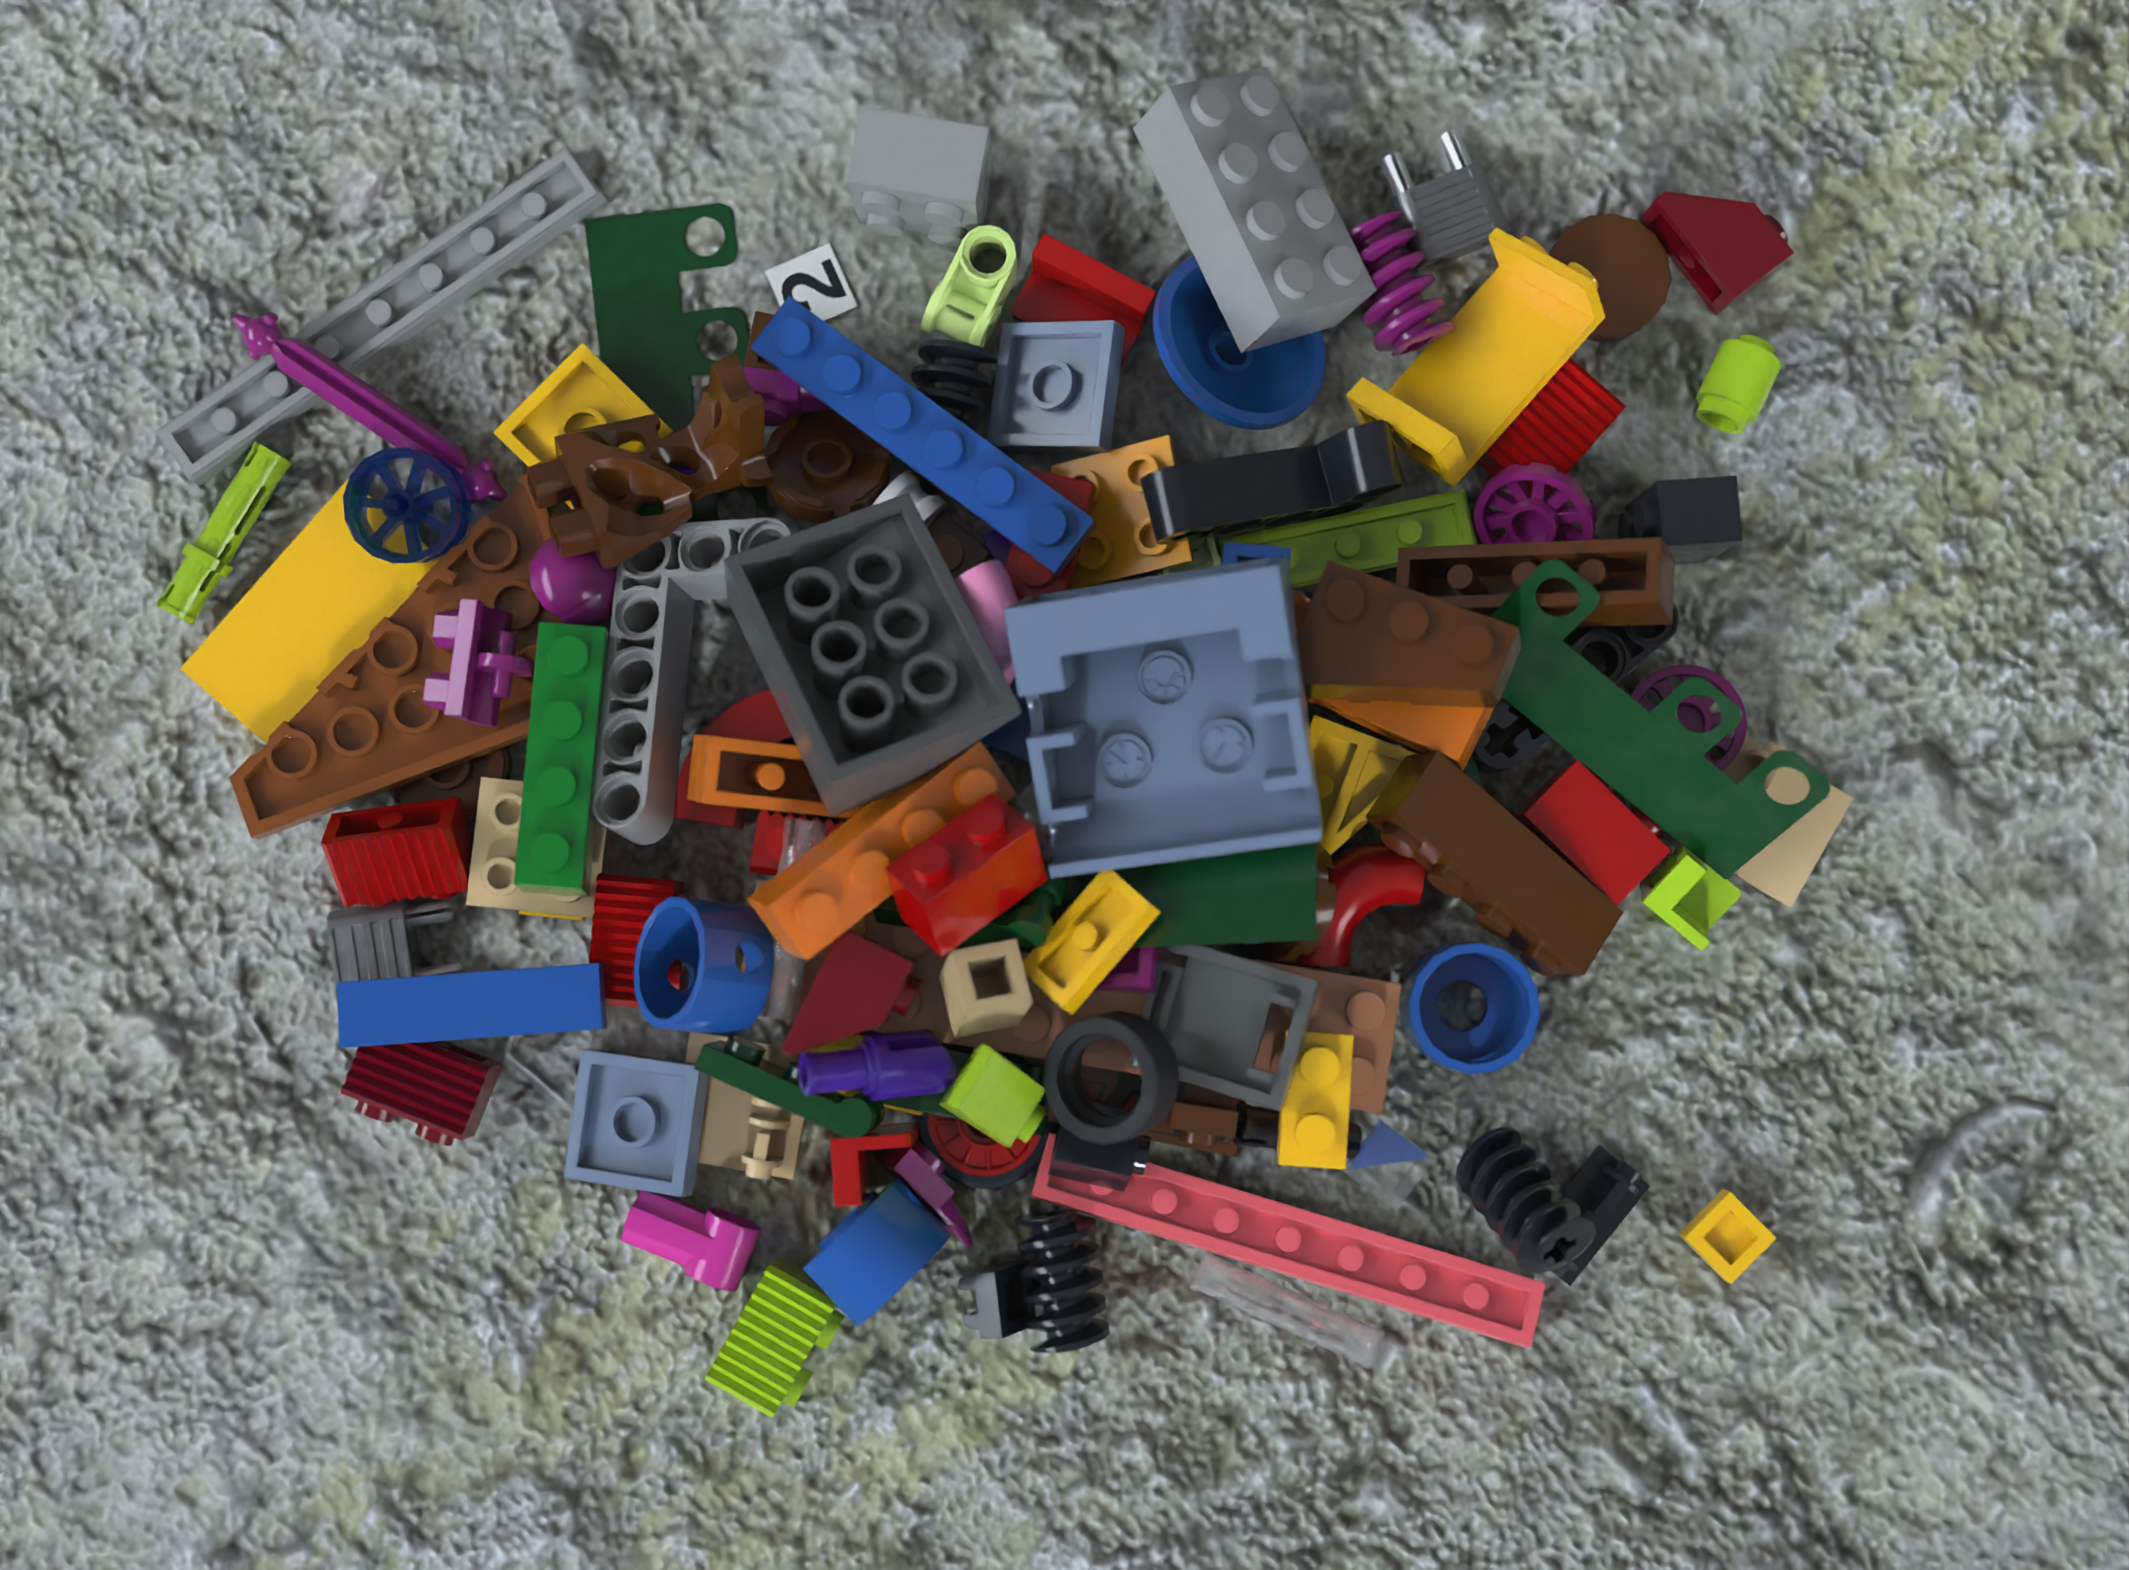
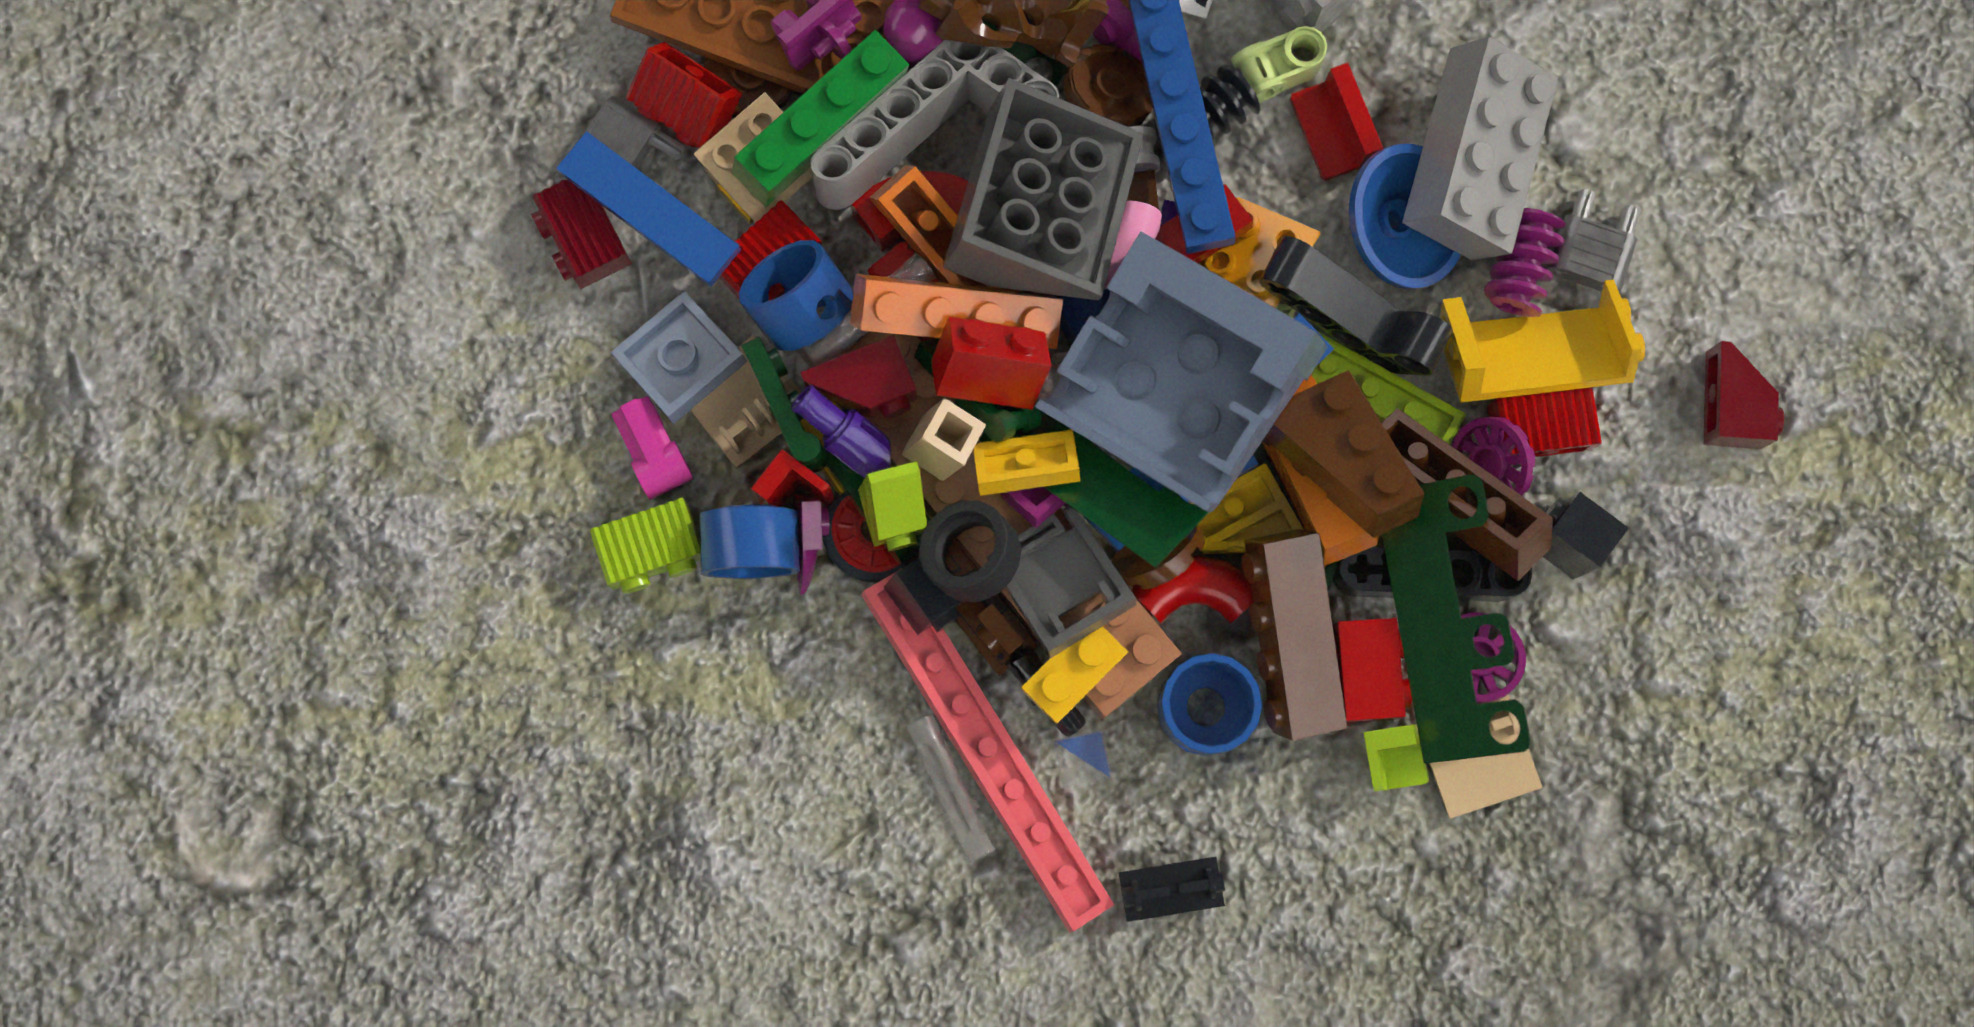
camera: 35 degrees right, 5 degrees down
black tile [958,1260,1036,1339] -> none
sand blue plate [987,320,1125,453] -> none
black piece [1014,1209,1110,1353] -> none
black piece [1455,1127,1596,1273] -> none
reddish brown tile [1549,213,1671,342] -> none
yellow plate [1678,1189,1776,1284] -> none
lime brick [1696,334,1782,434] -> none

